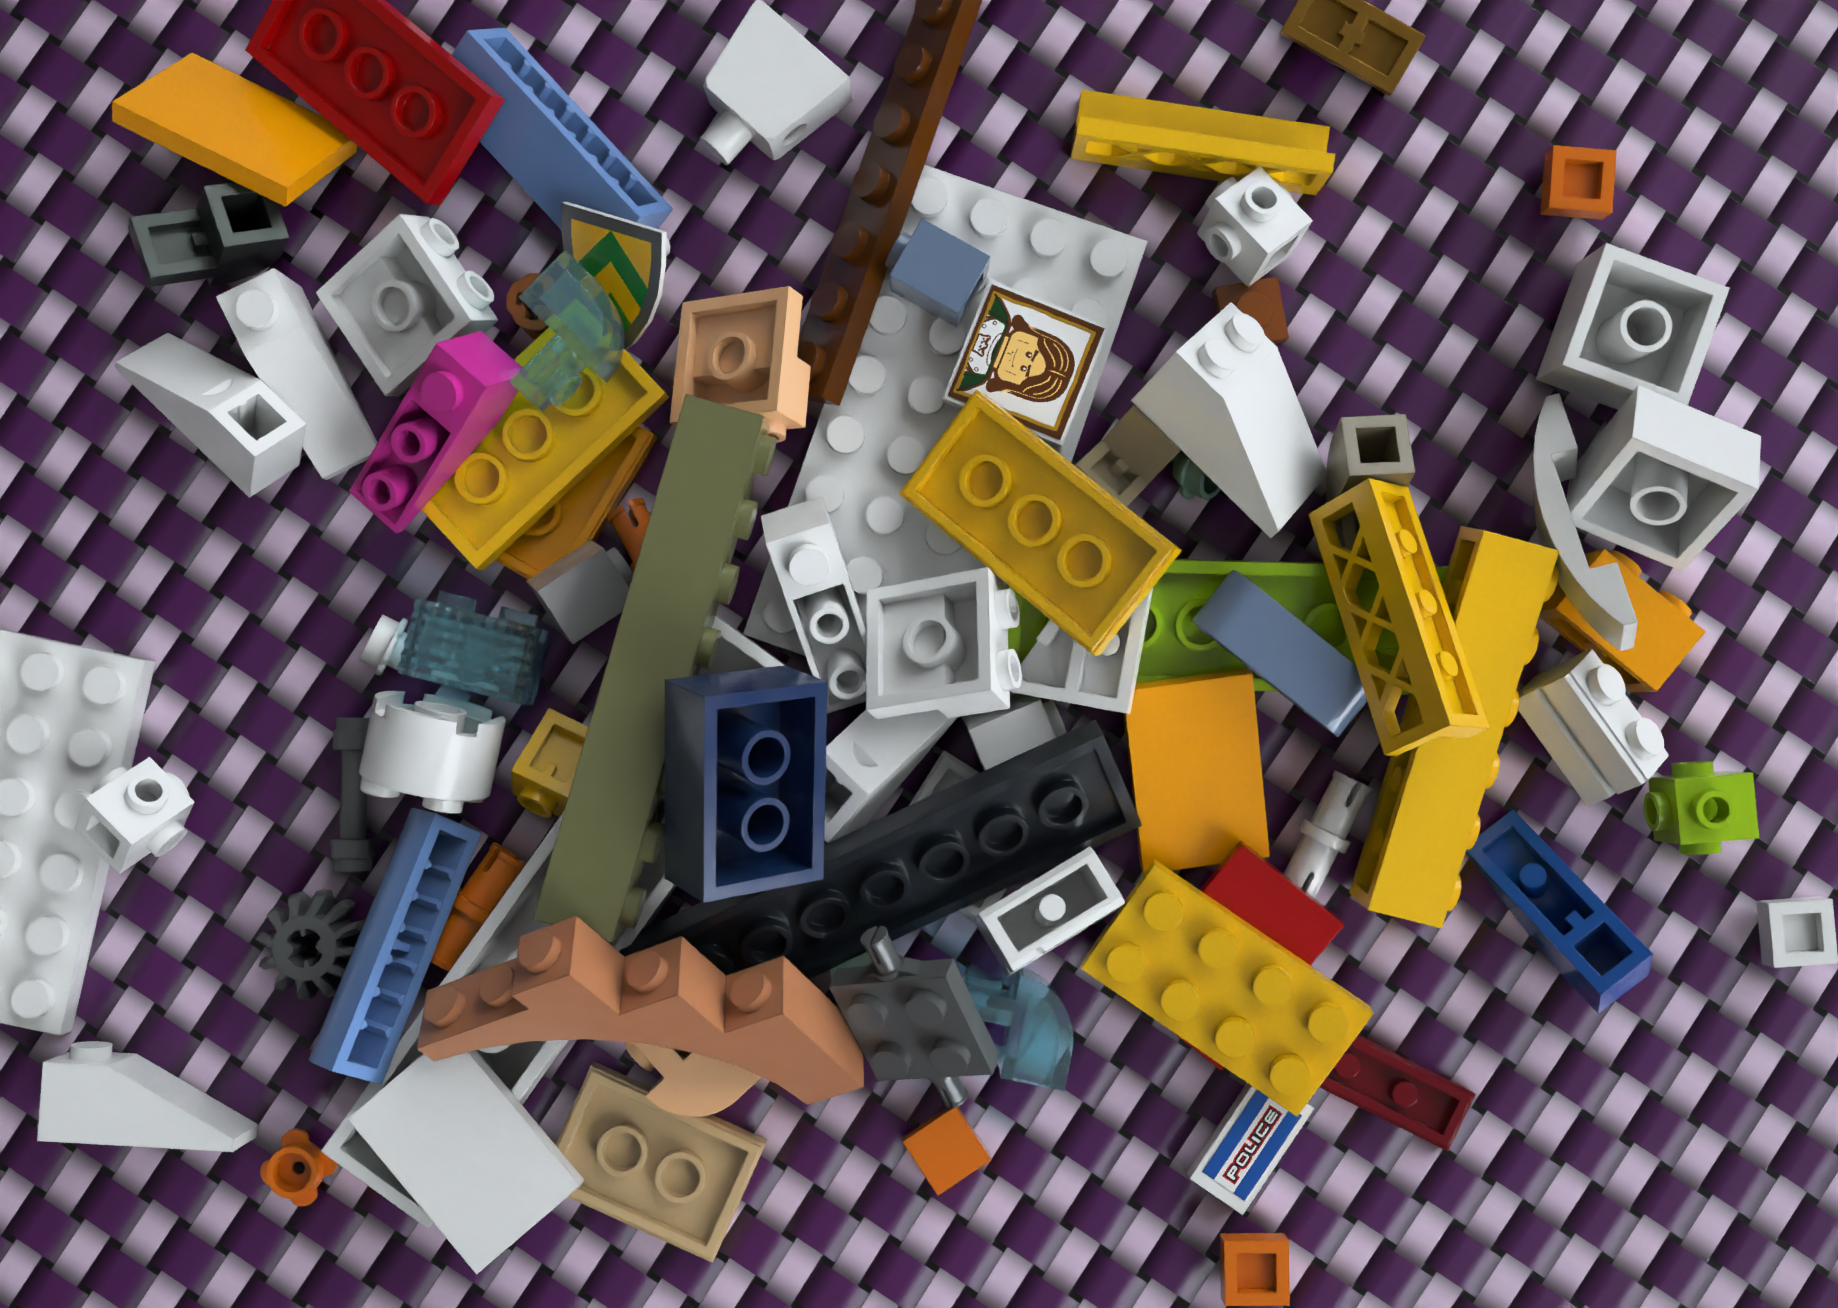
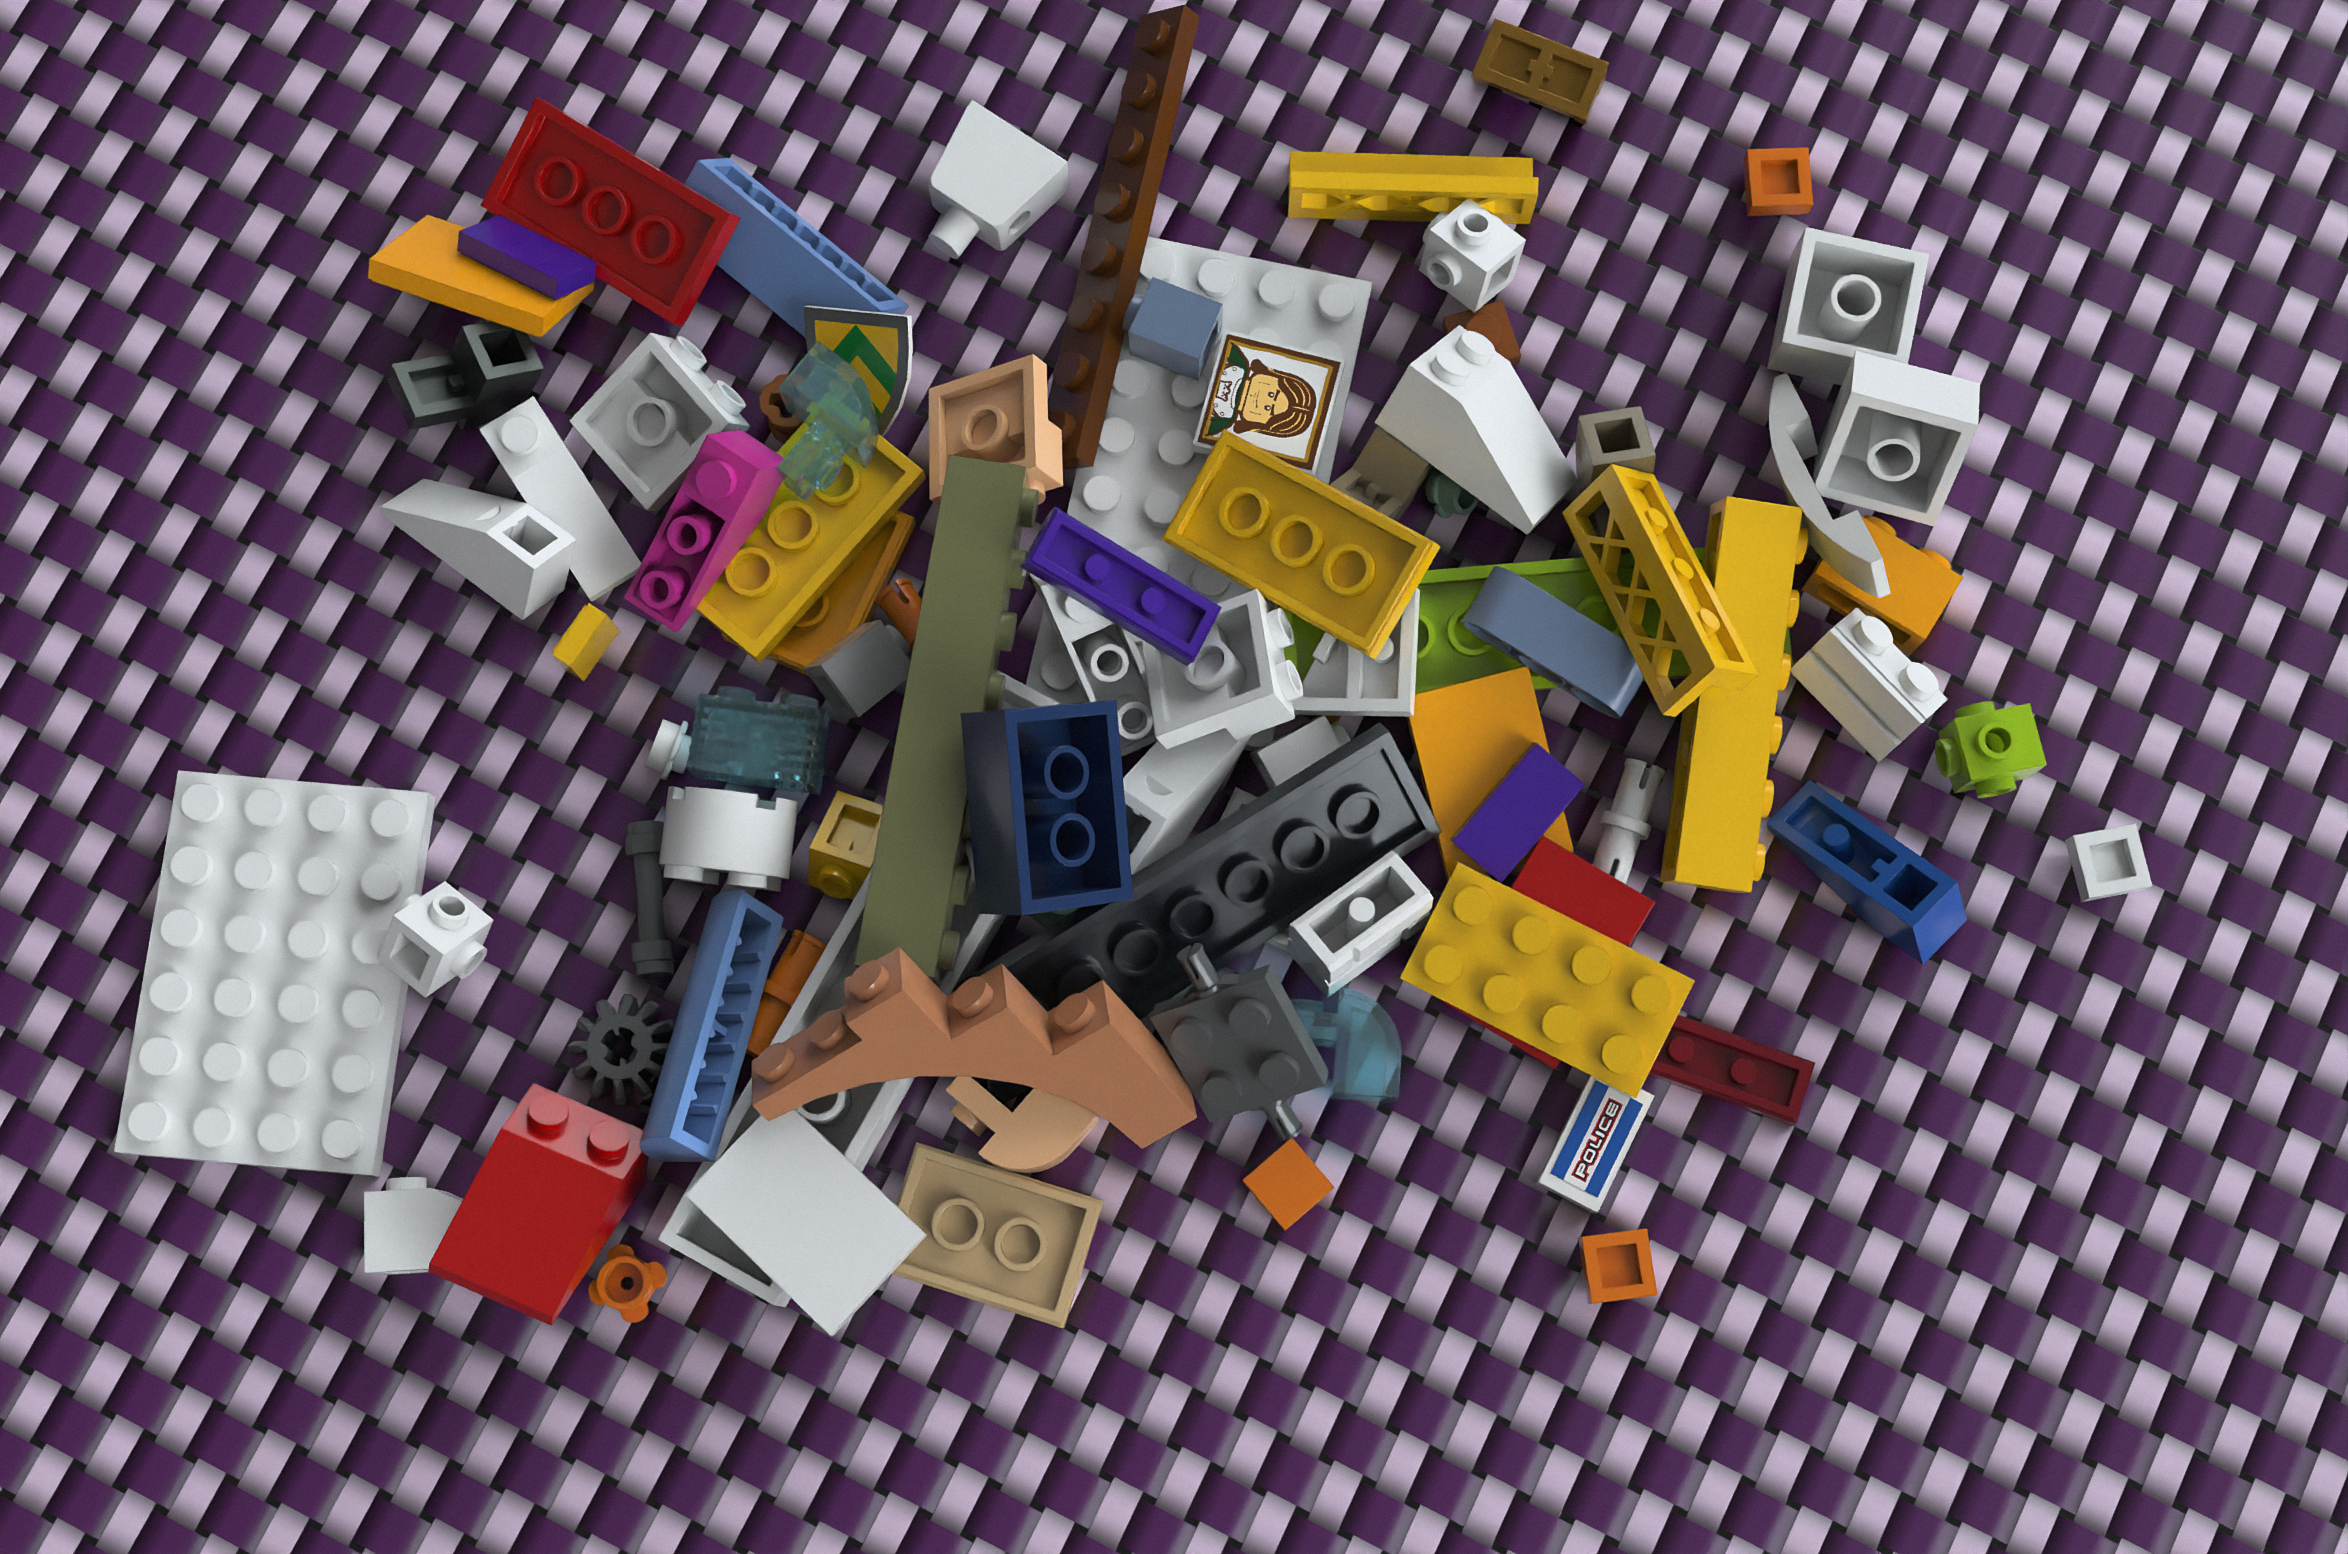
camera: 10 degrees left, 10 degrees down
none -> red slope [428,1083,649,1326]
none -> dark purple tile [457,215,597,300]
none -> yellow tile [552,603,619,682]
none -> dark purple tile [1020,507,1222,666]
none -> dark purple tile [1449,742,1585,883]

